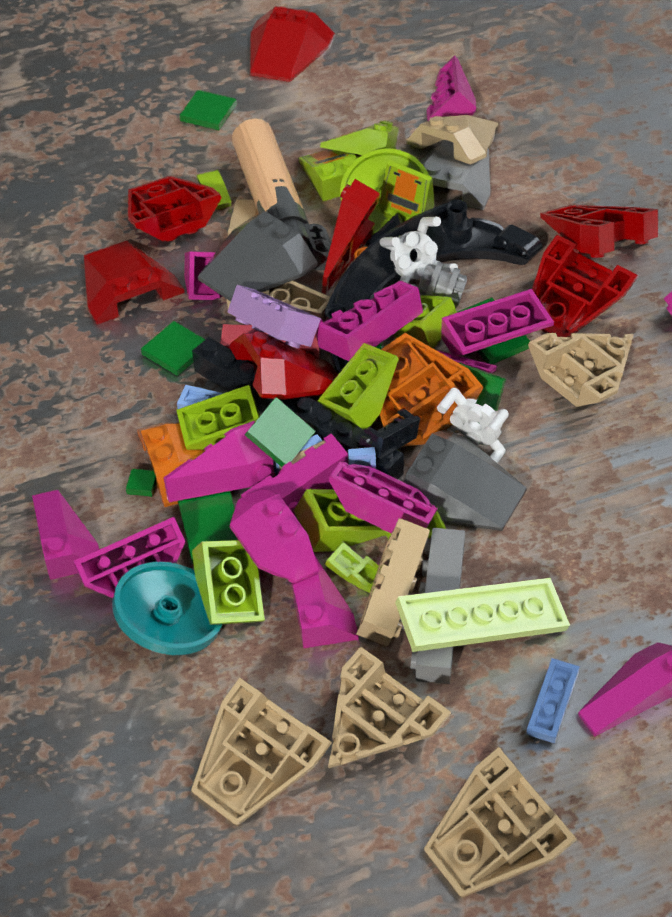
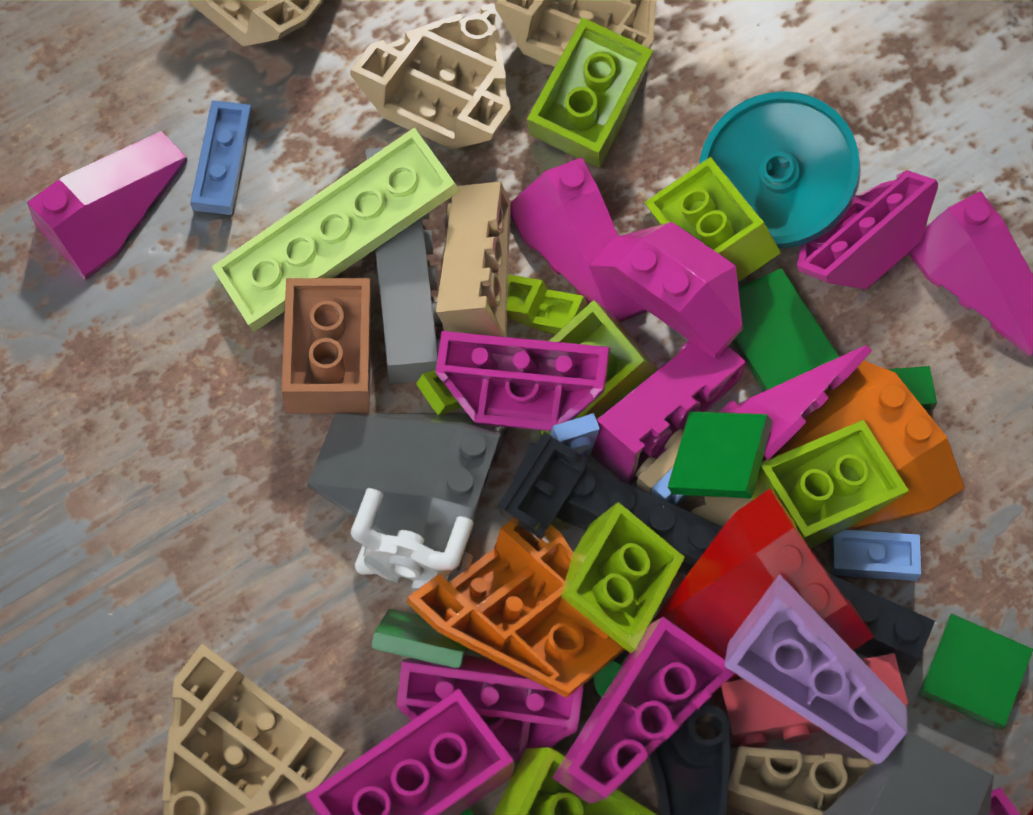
camera: 160 degrees right, 15 degrees up
none -> nougat slope [282,278,371,414]
none -> lime slope [527,17,654,168]

